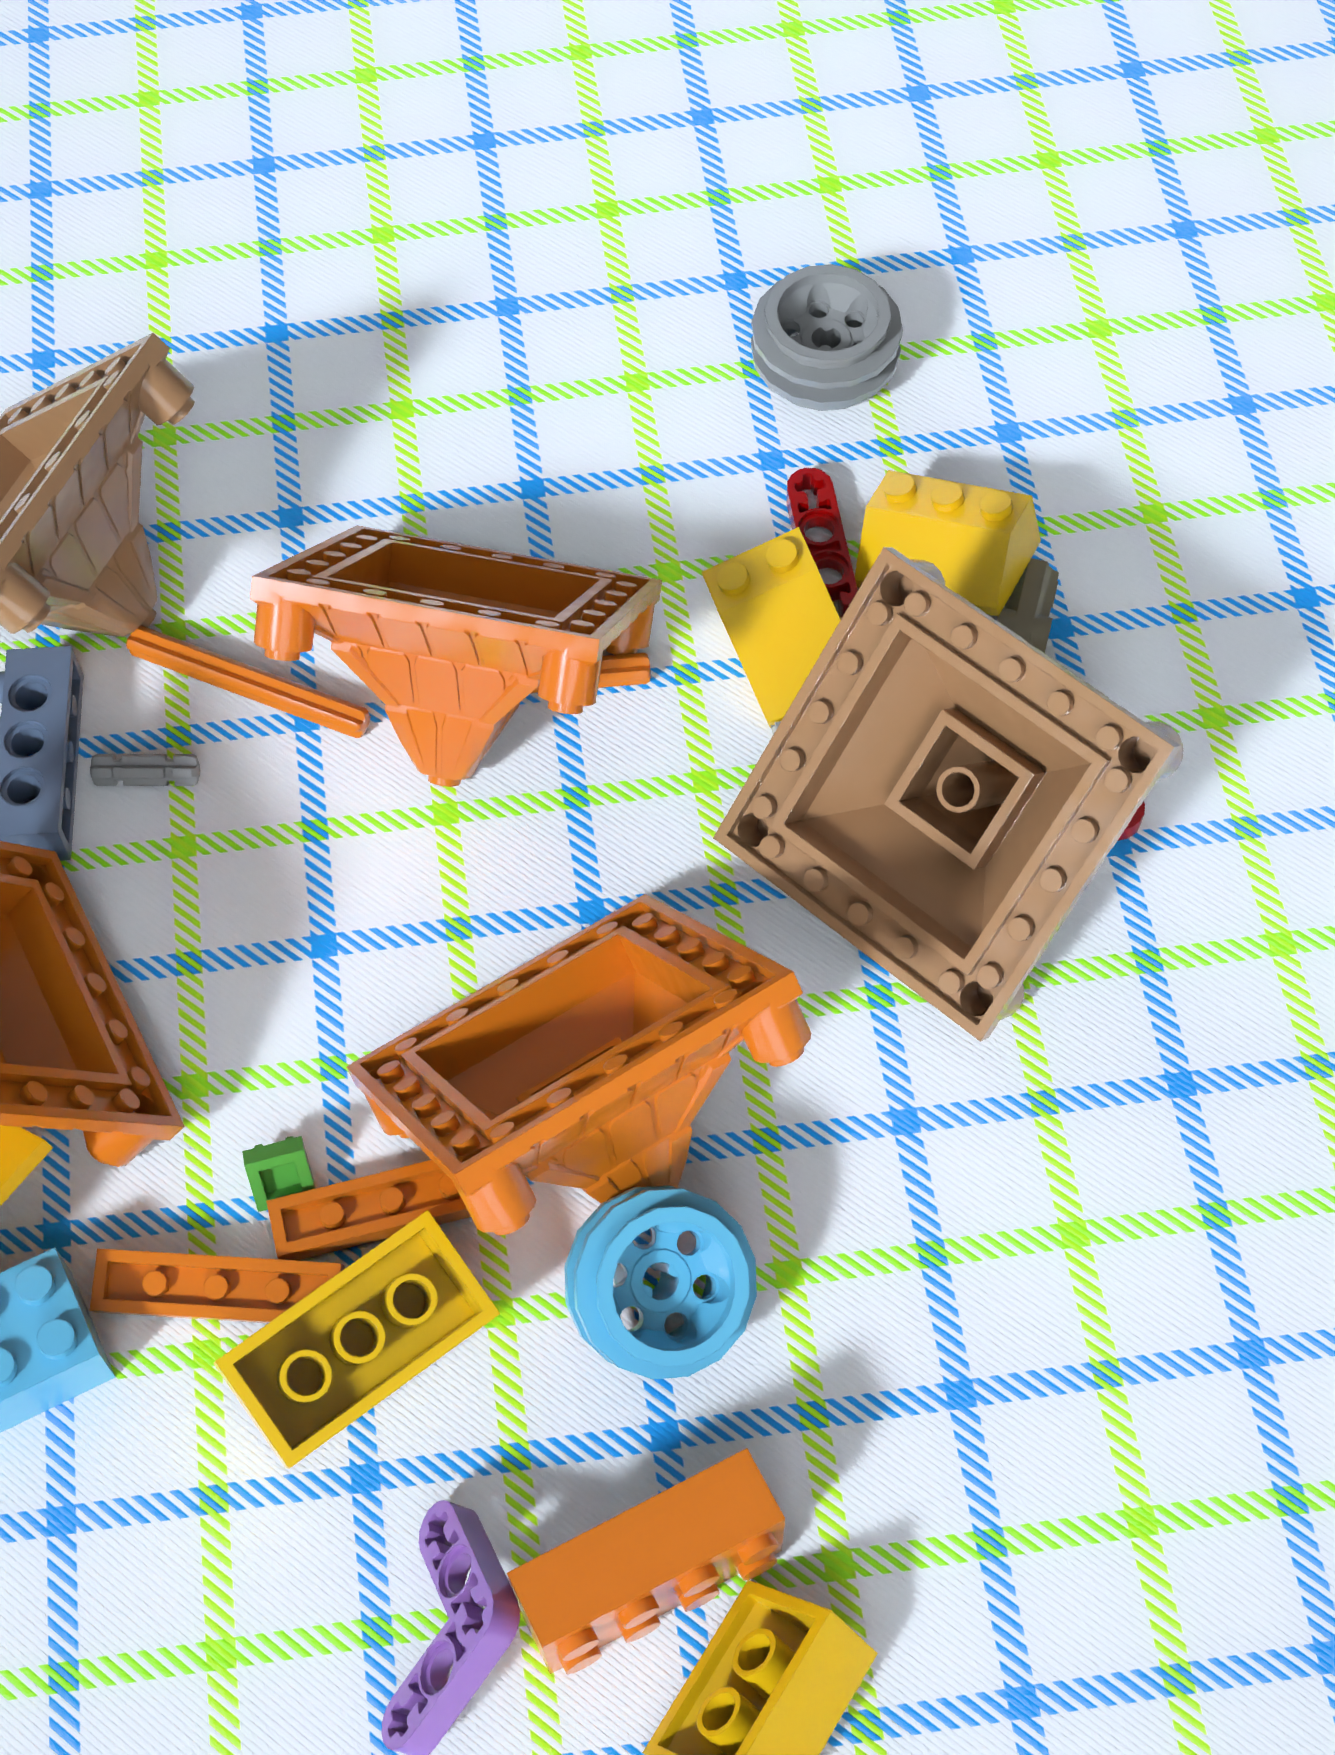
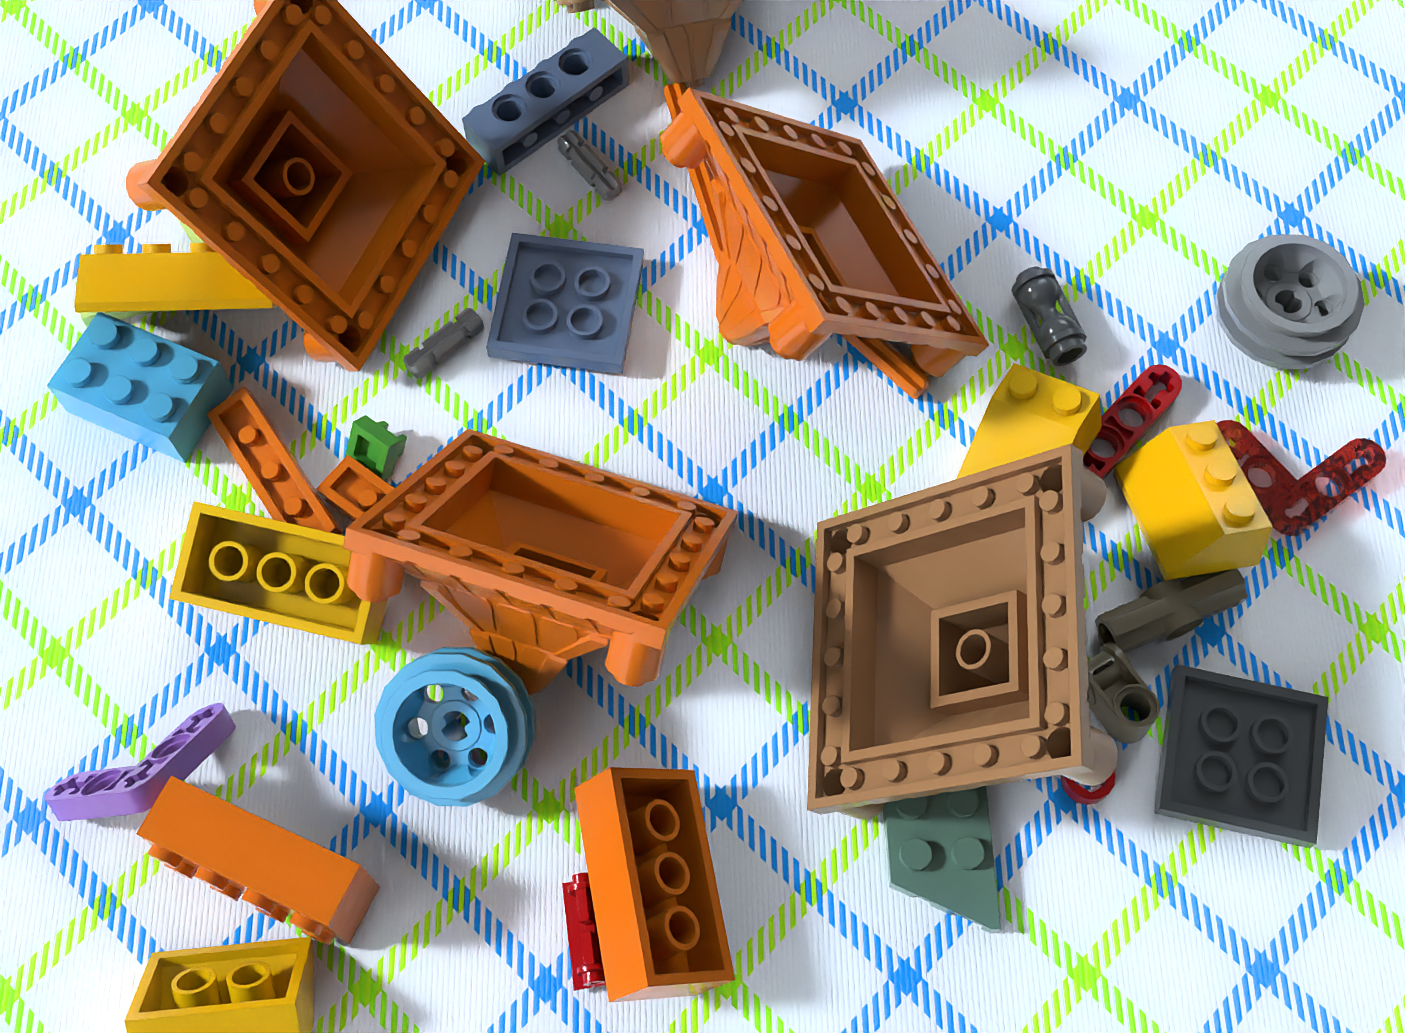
camera: 50 degrees right, 5 degrees up
none -> light grey axle [403,308,484,378]
none -> sand blue plate [486,233,644,374]
none -> red hinge [562,872,606,991]
none -> orange brick [574,767,735,1003]
none -> sand green wing [883,786,1001,933]
none -> dark grey piece [1011,266,1087,366]
none -> dark grey plate [1154,664,1328,849]
none -> clear red beam [1216,420,1386,536]

